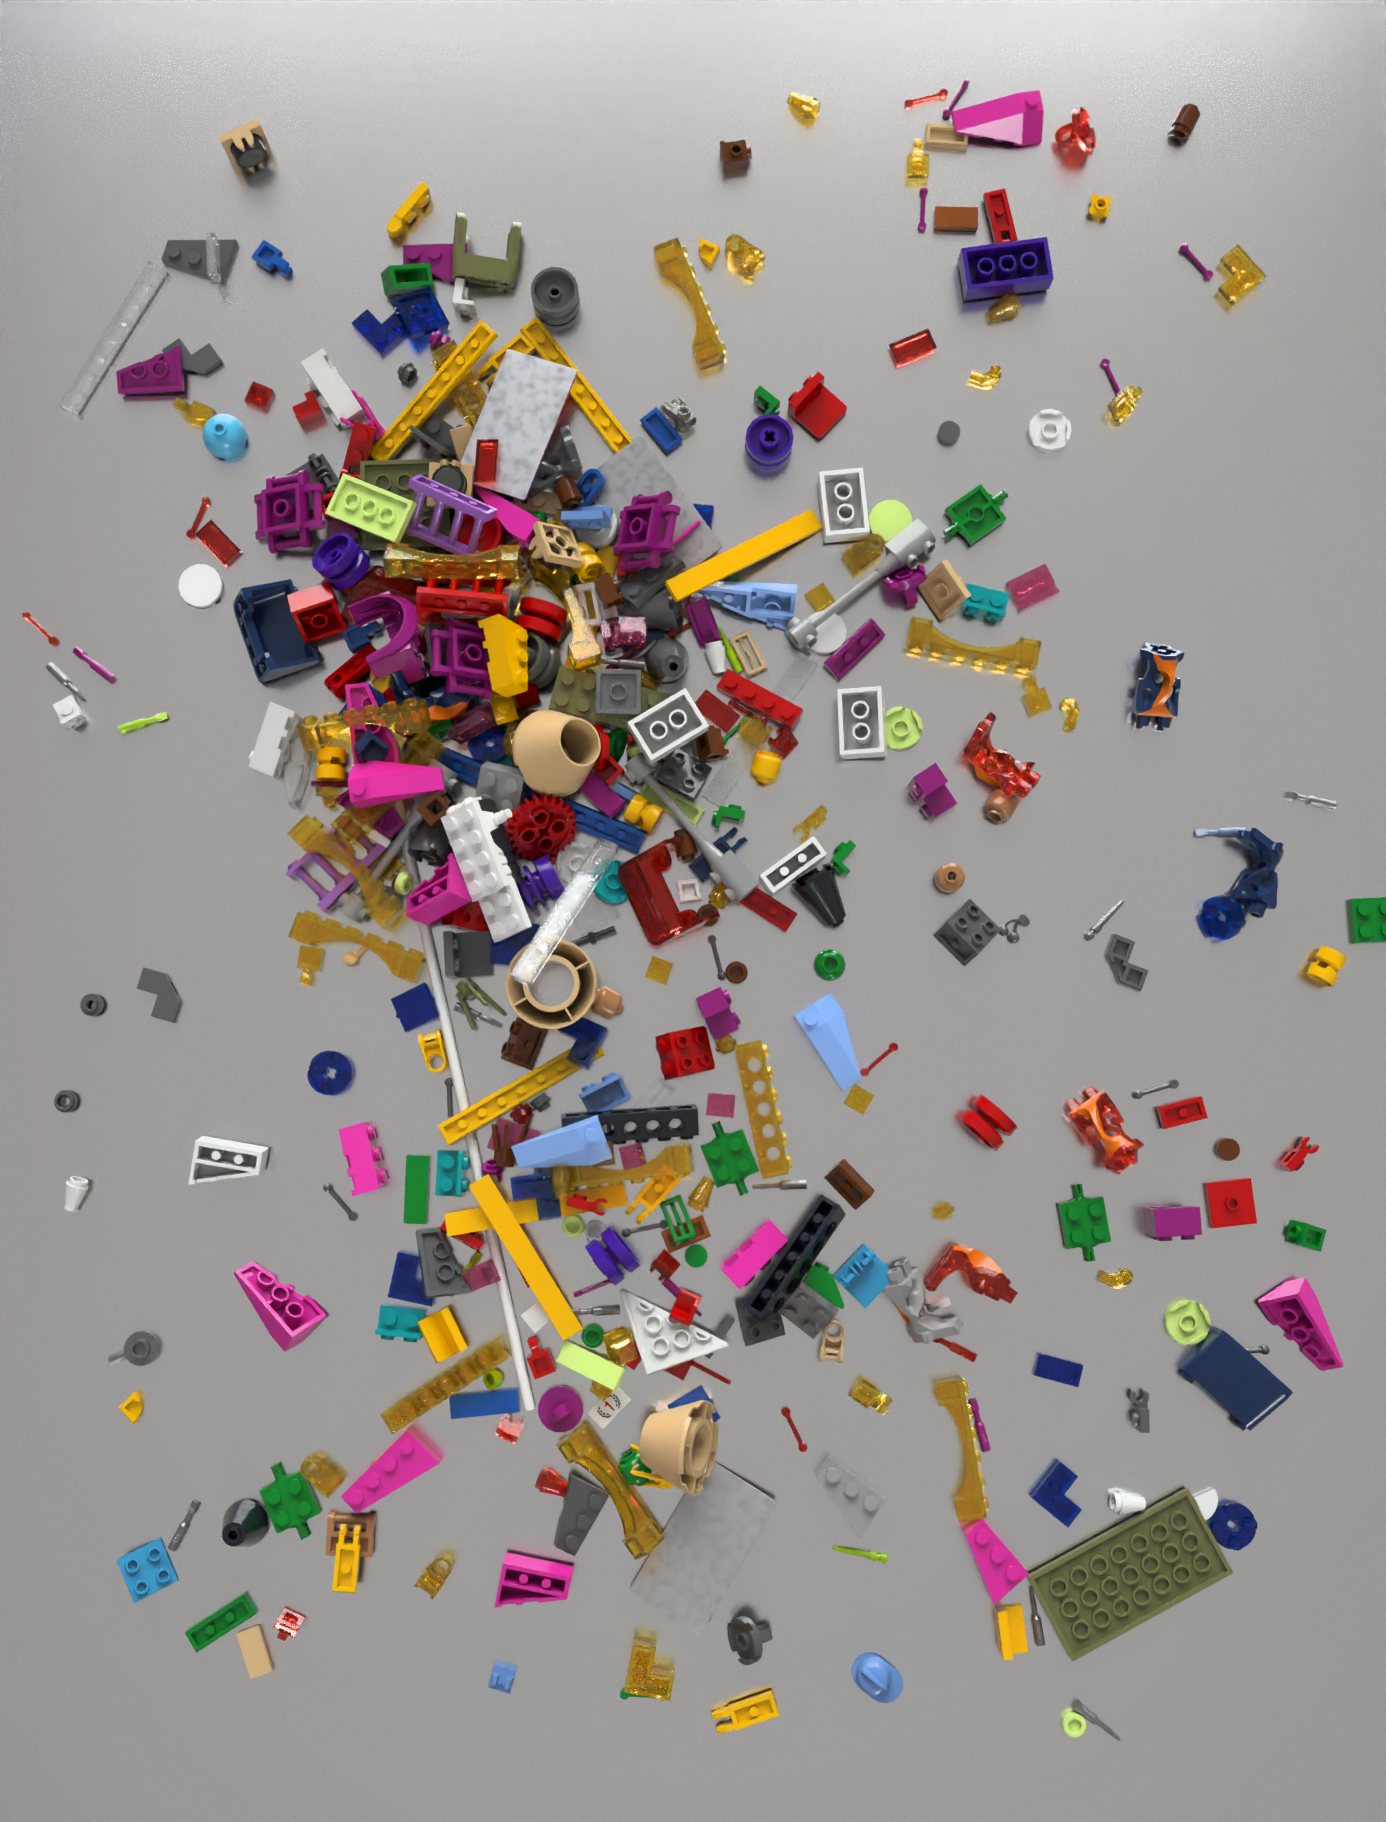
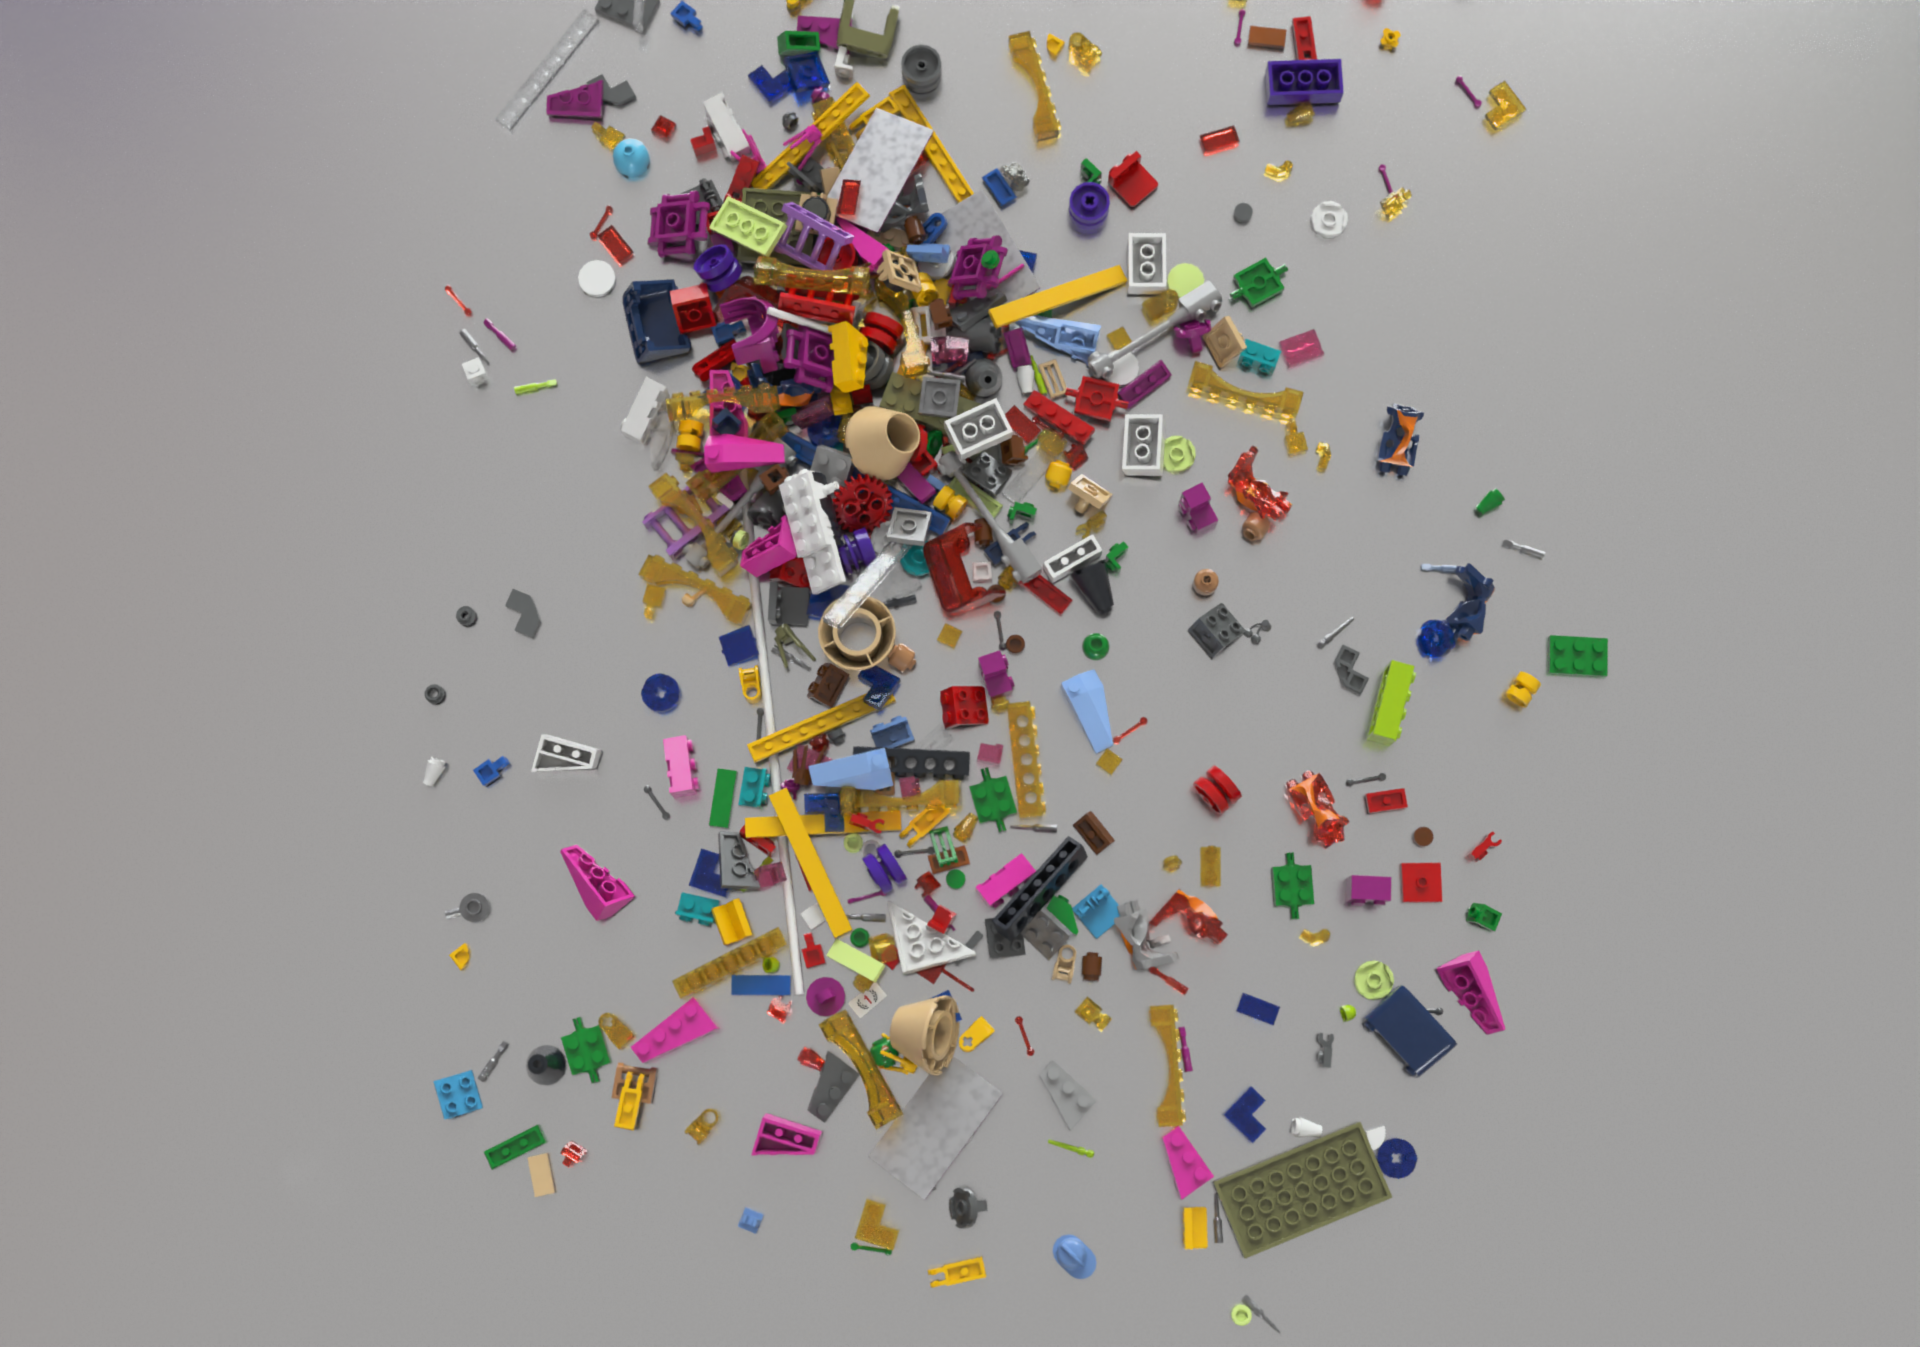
camera: 10 degrees right, 5 degrees down
none -> blue plate [473,756,510,786]
none -> white bar [767,307,832,335]
none -> dark pink plant [783,124,823,171]
none -> light grey tile [886,507,932,546]
none -> yellow piece [959,1016,995,1052]
none -> green plate [981,250,1000,269]
none -> red plate [1065,376,1129,422]
none -> tan tile [1068,474,1113,514]
none -> reddish brown brick [1082,952,1102,981]
none -> clear yellow hinge [1201,846,1221,886]
none -> lime hinge [1340,1005,1357,1022]
none -> lime brick [1367,660,1416,746]
none -> green cone [1476,488,1505,515]

